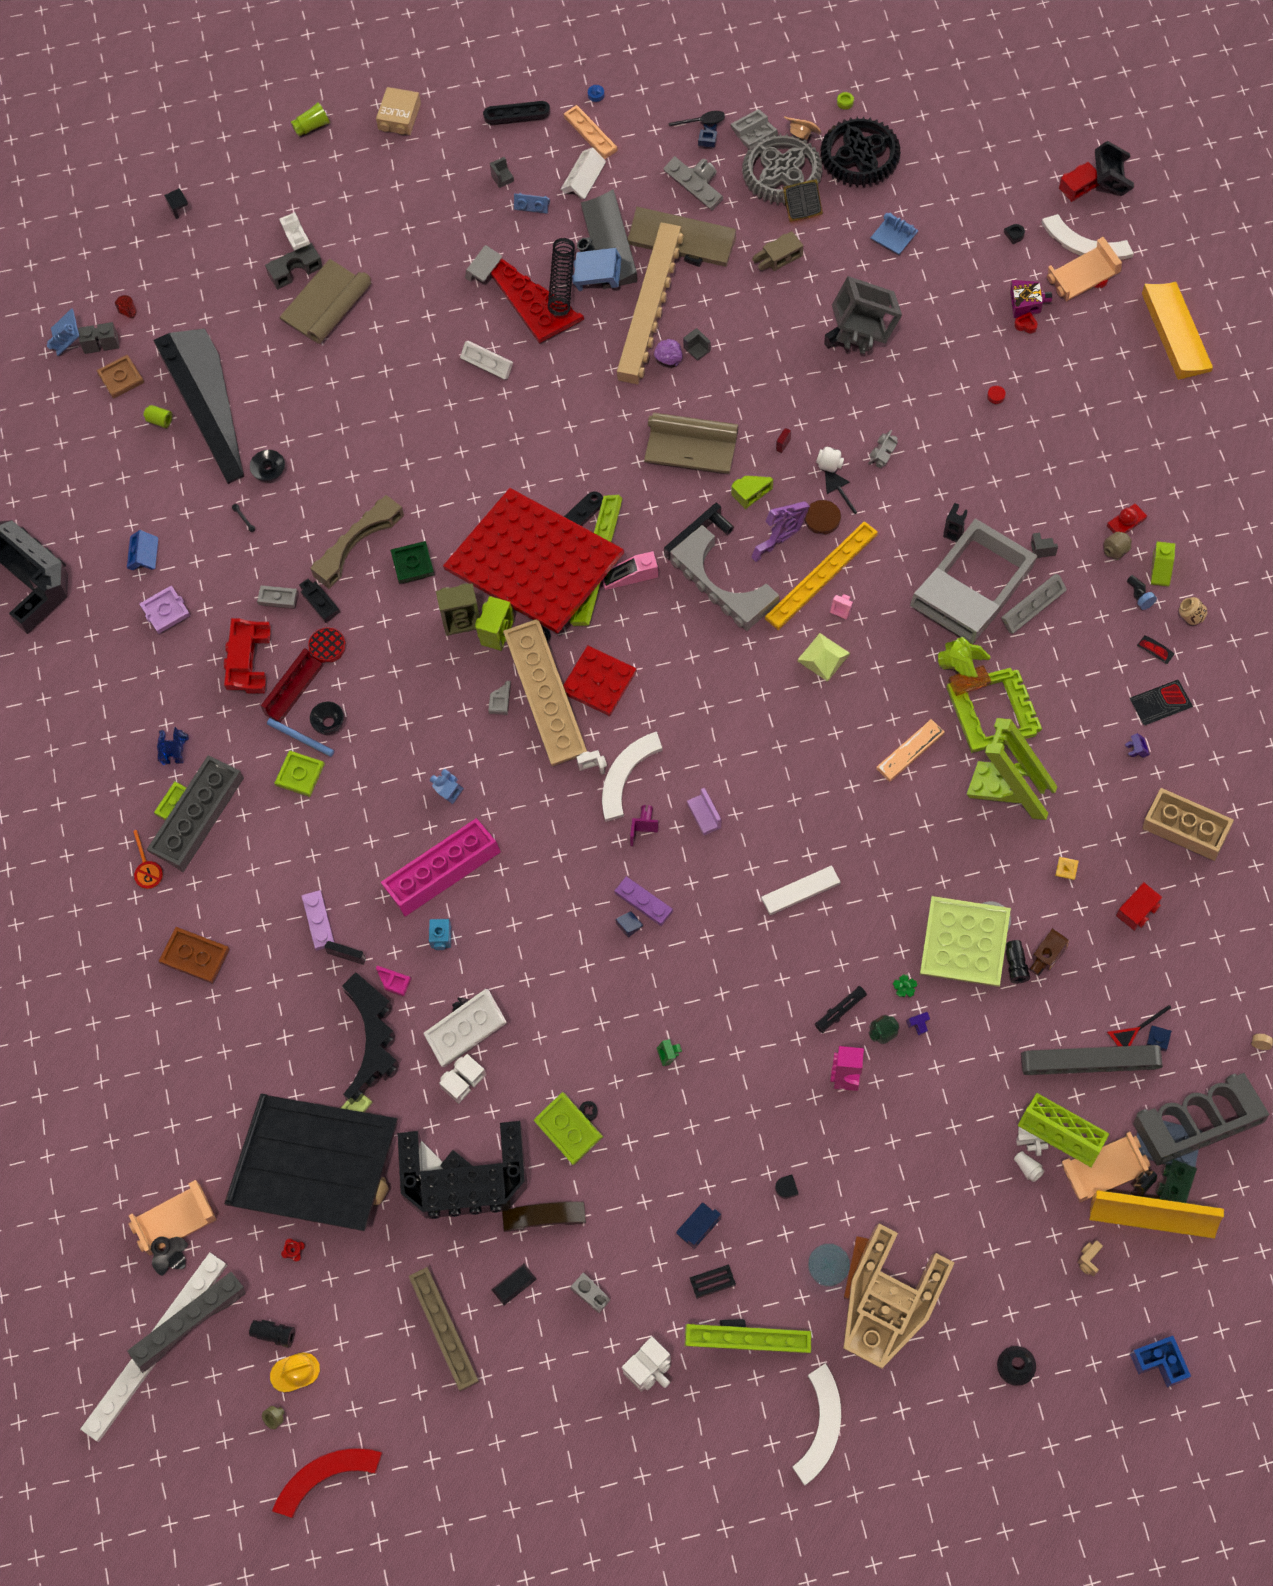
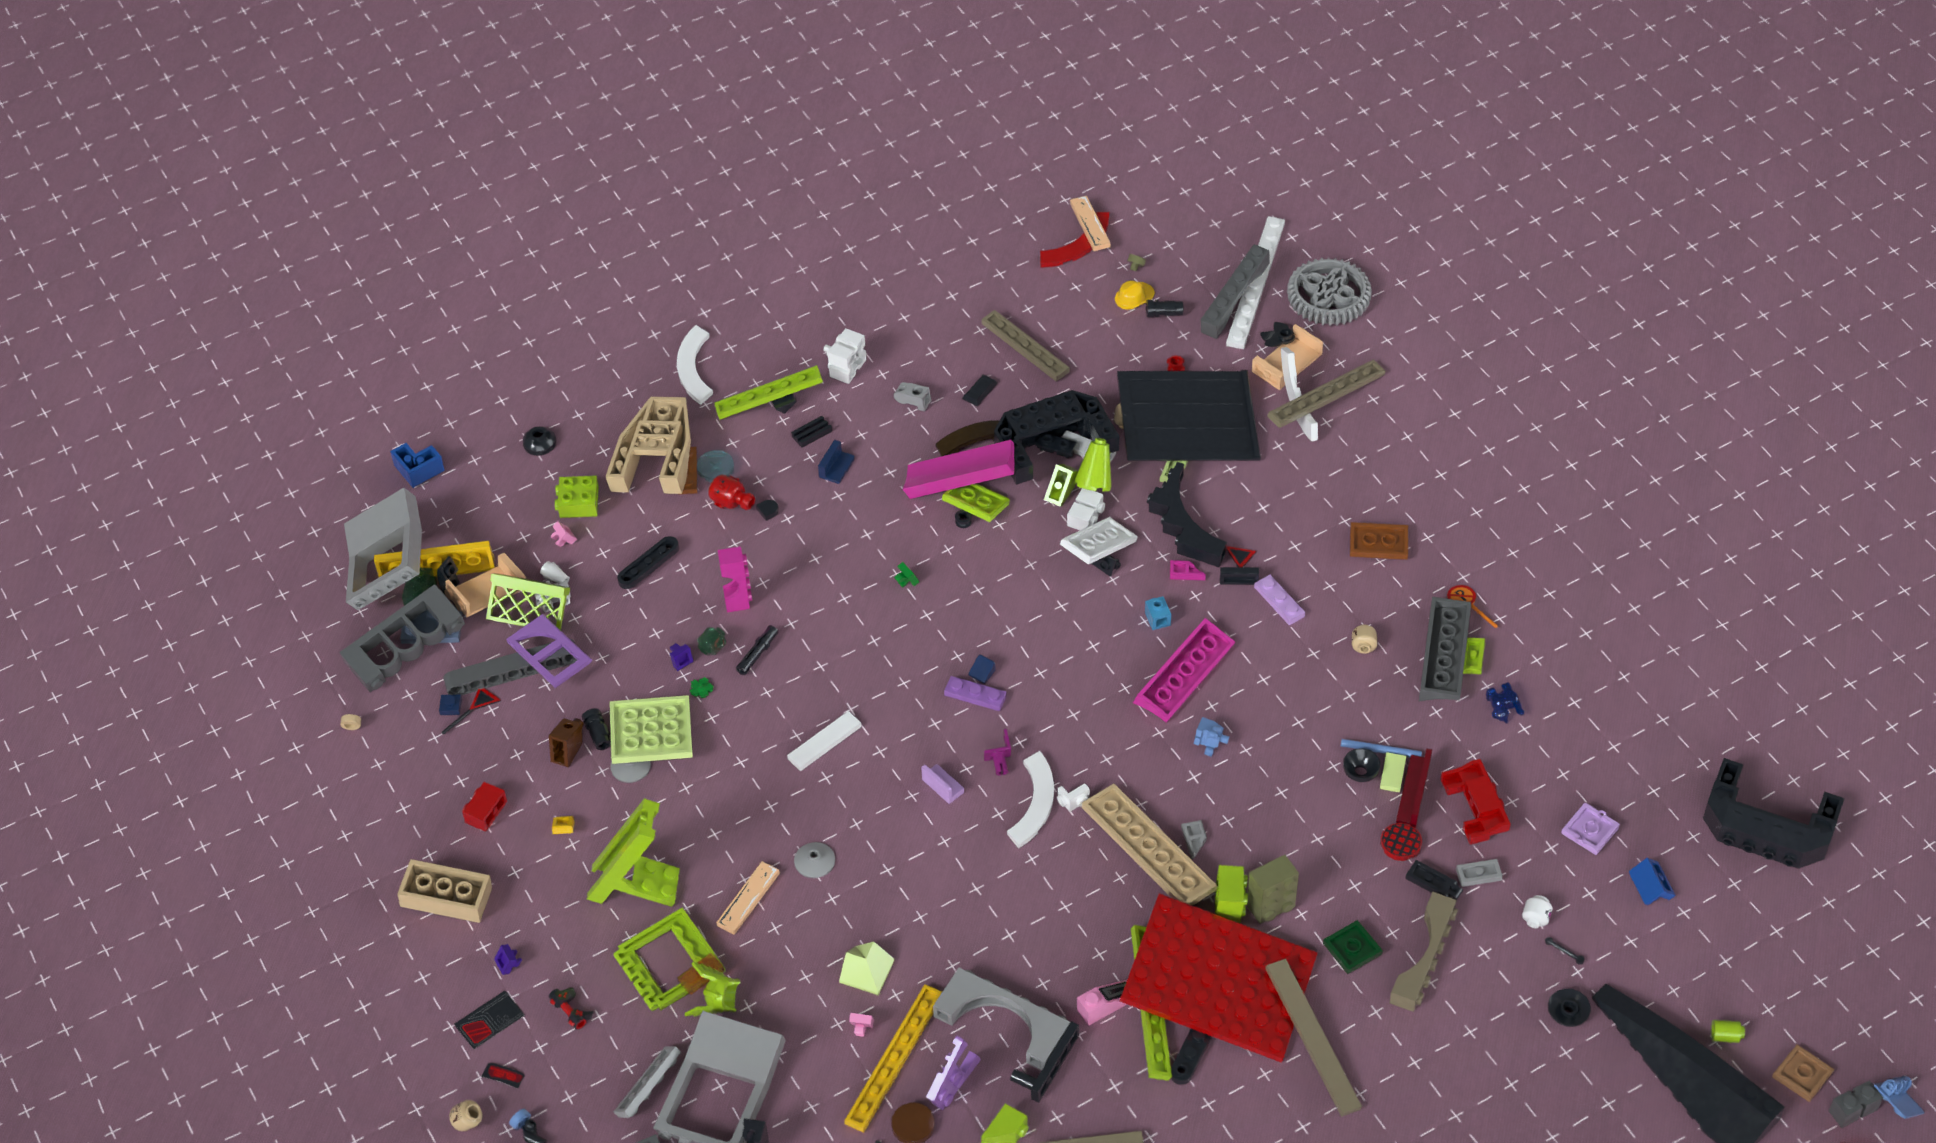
camera: 160 degrees right, 15 degrees down
lime tile [274,751,325,797] -> none
red plate [563,645,637,716] -> none
tan bracket [1077,1240,1103,1277] -> none
none -> light grey window [344,488,422,610]
none -> medium lavender window [506,614,592,688]
none -> black piece [549,988,594,1030]
none -> bright pink tile [551,521,577,547]
none -> lime brick [555,475,599,518]
none -> black plate [617,536,679,589]
none -> red piece [708,474,755,510]
none -> light grey dish [794,842,835,878]
none -> dark pink arch [903,440,1014,499]
none -> lime slope [1044,464,1078,506]
none -> light nougat tile [1070,196,1110,251]
none -> lime cone [1074,438,1112,492]
none -> piece [1227,546,1256,567]
none -> dark tan tile [1265,959,1362,1117]
none -> dark tan tile [1267,359,1386,428]
none -> white tile [1281,347,1318,441]
none -> light grey gear [1287,257,1372,326]
none -> tan head [1352,624,1377,654]
none -> yellowish green tile [1380,752,1406,793]
none -> white head [1522,895,1553,928]

